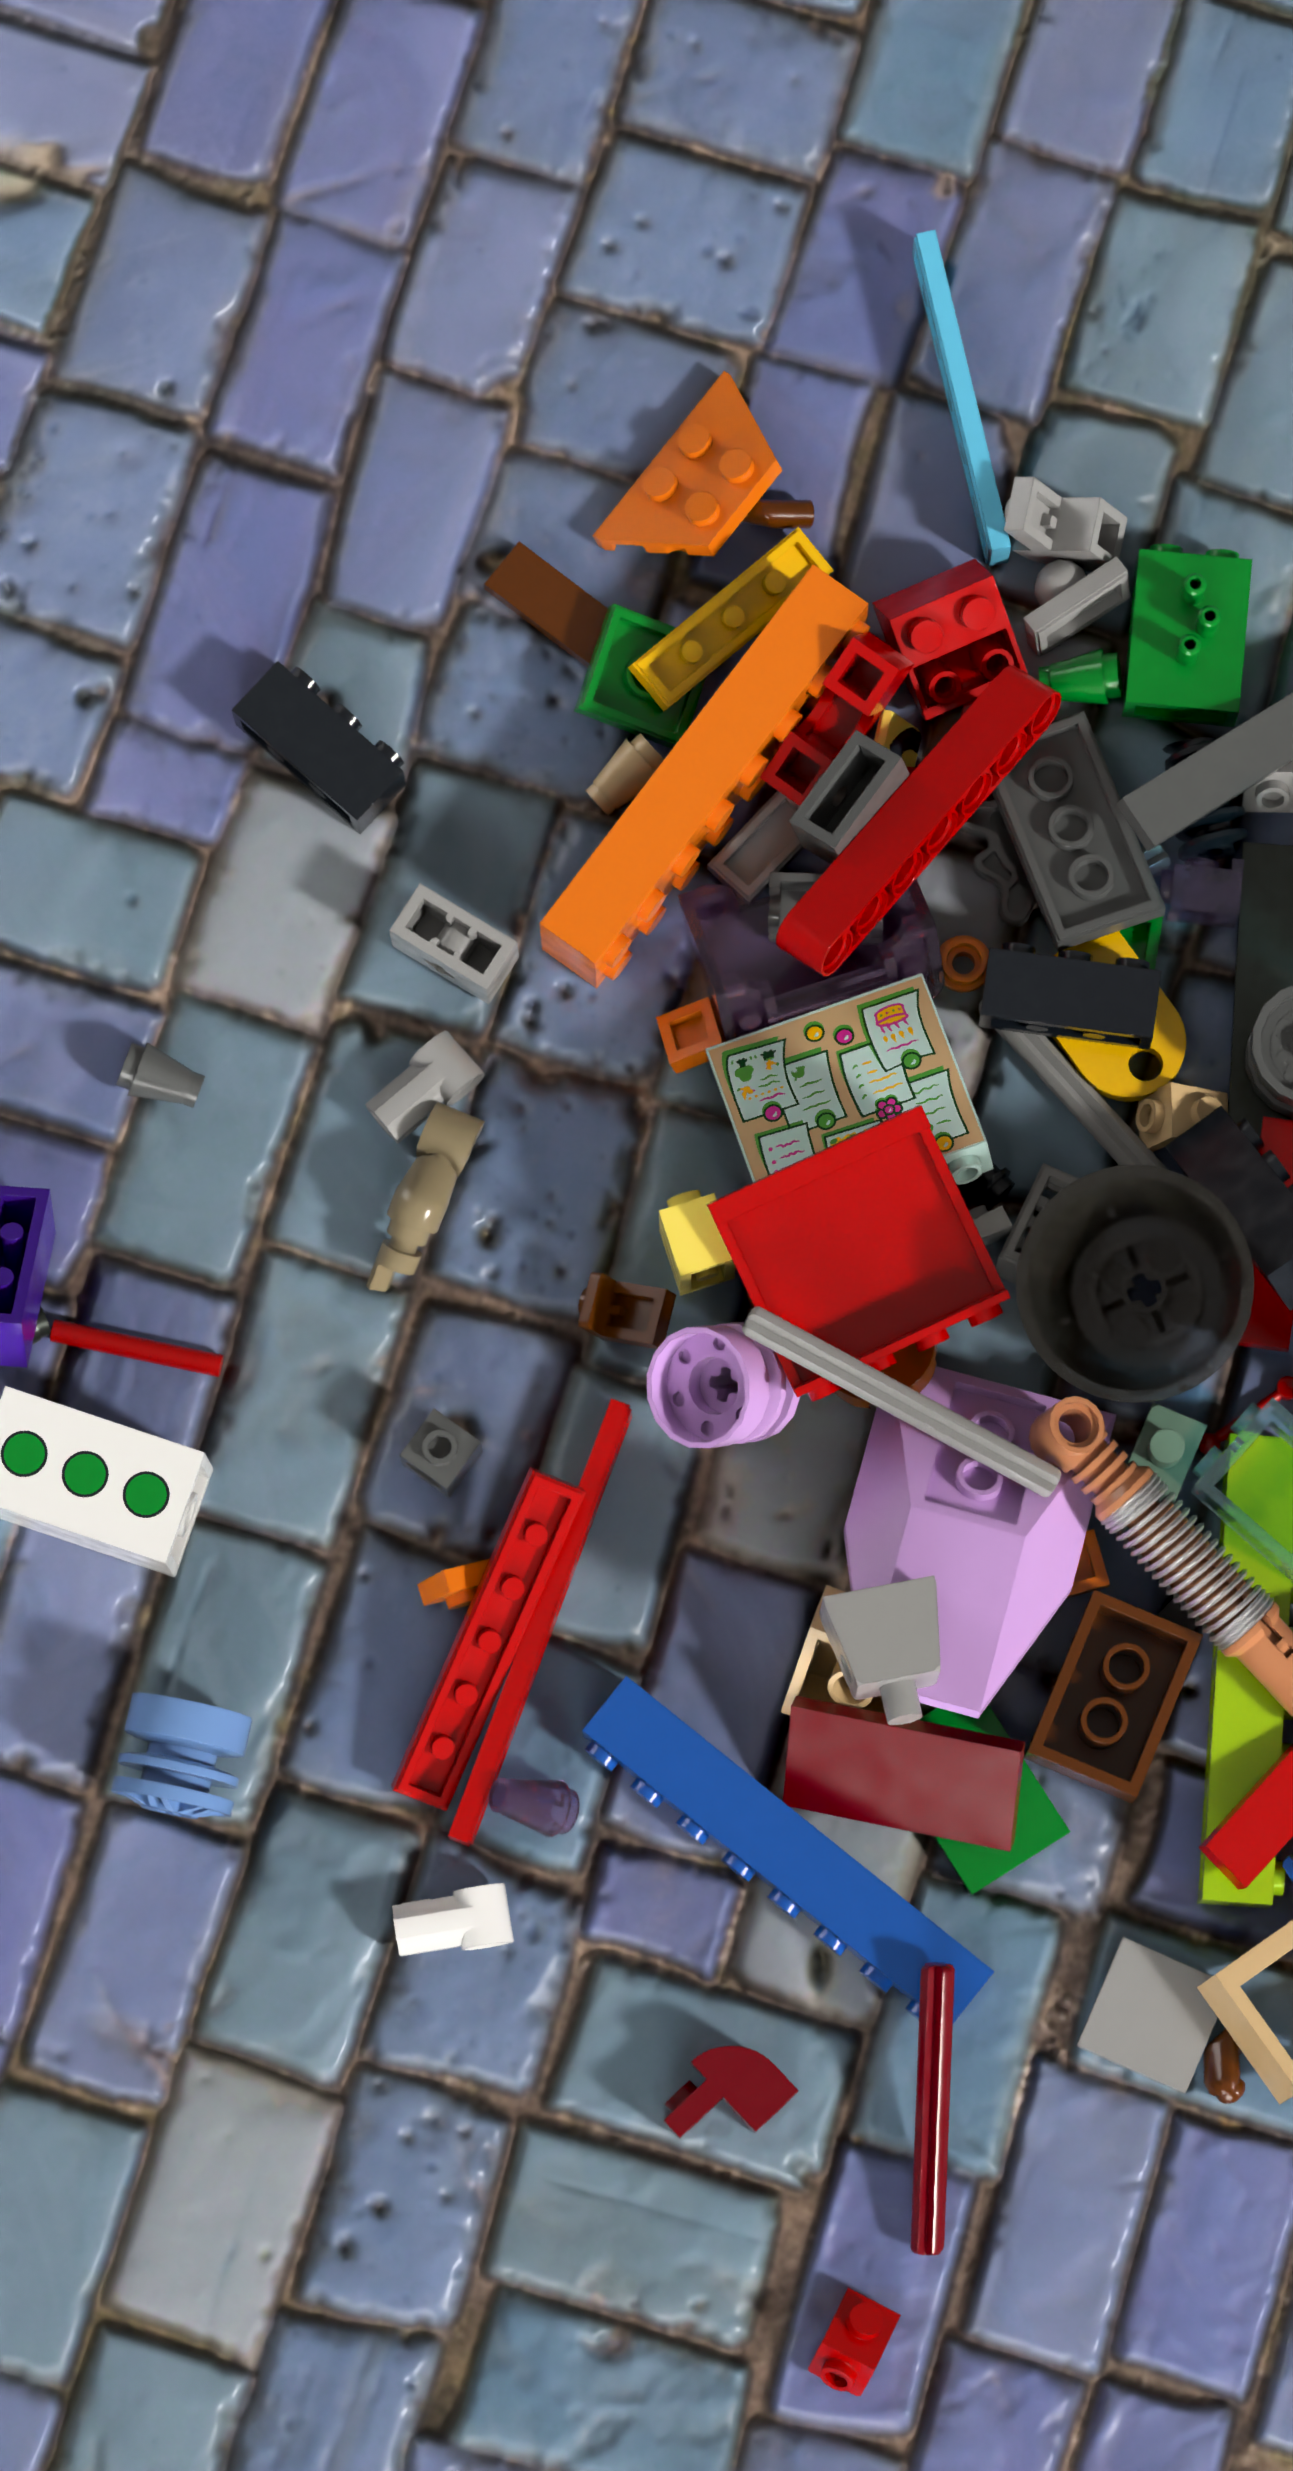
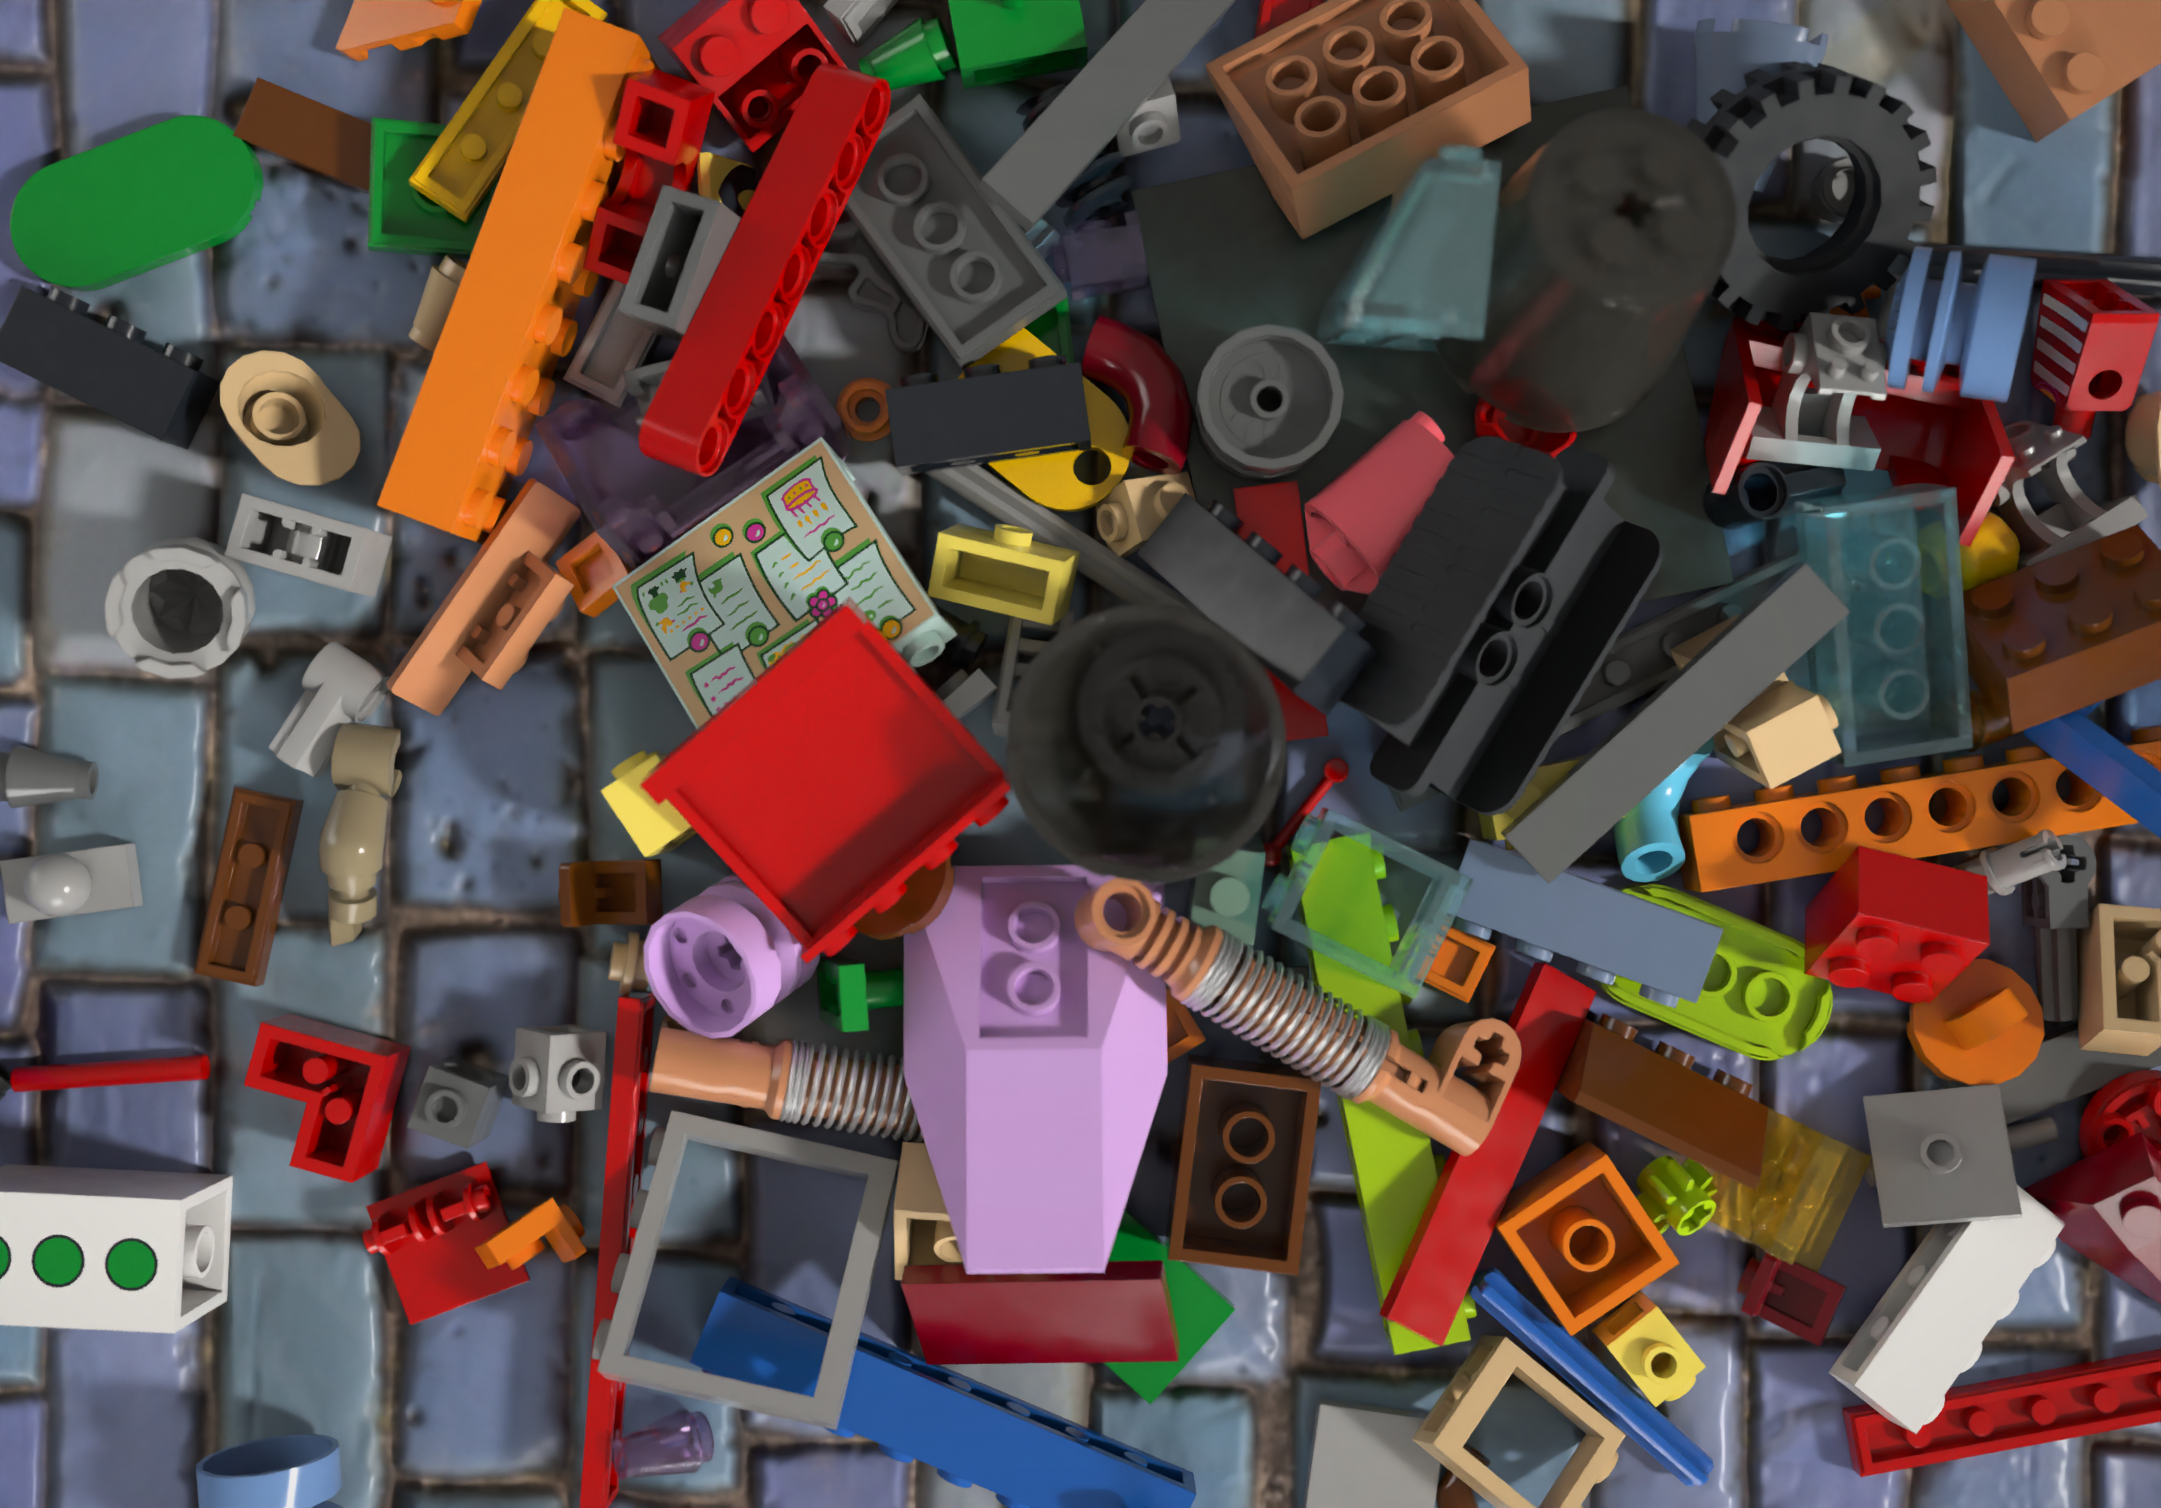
camera: 15 degrees left, 10 degrees up
red tile [391,1467,586,1811] -> none
light grey axle [742,1306,1061,1497] -> none
light grey torso [819,1576,940,1725] -> none
none -> light grey tile [0,843,143,924]
none -> green tile [10,115,263,292]
none -> light grey tile [104,537,256,679]
none -> reddish brown tile [194,787,304,987]
none -> tan piece [220,350,361,485]
none -> red brick [244,1013,411,1183]
none -> red hinge [363,1161,530,1325]
none -> nougat bracket [387,478,581,716]
none -> light grey brick [509,1024,608,1123]
none -> light grey window [592,1110,898,1430]
none -> tan plate [608,931,649,995]
none -> nougat piece [649,1016,924,1143]
none -> green tile [816,955,904,1033]
none -> light yellow brick [927,523,1080,626]
none -> dark red cylinder [1082,315,1194,475]

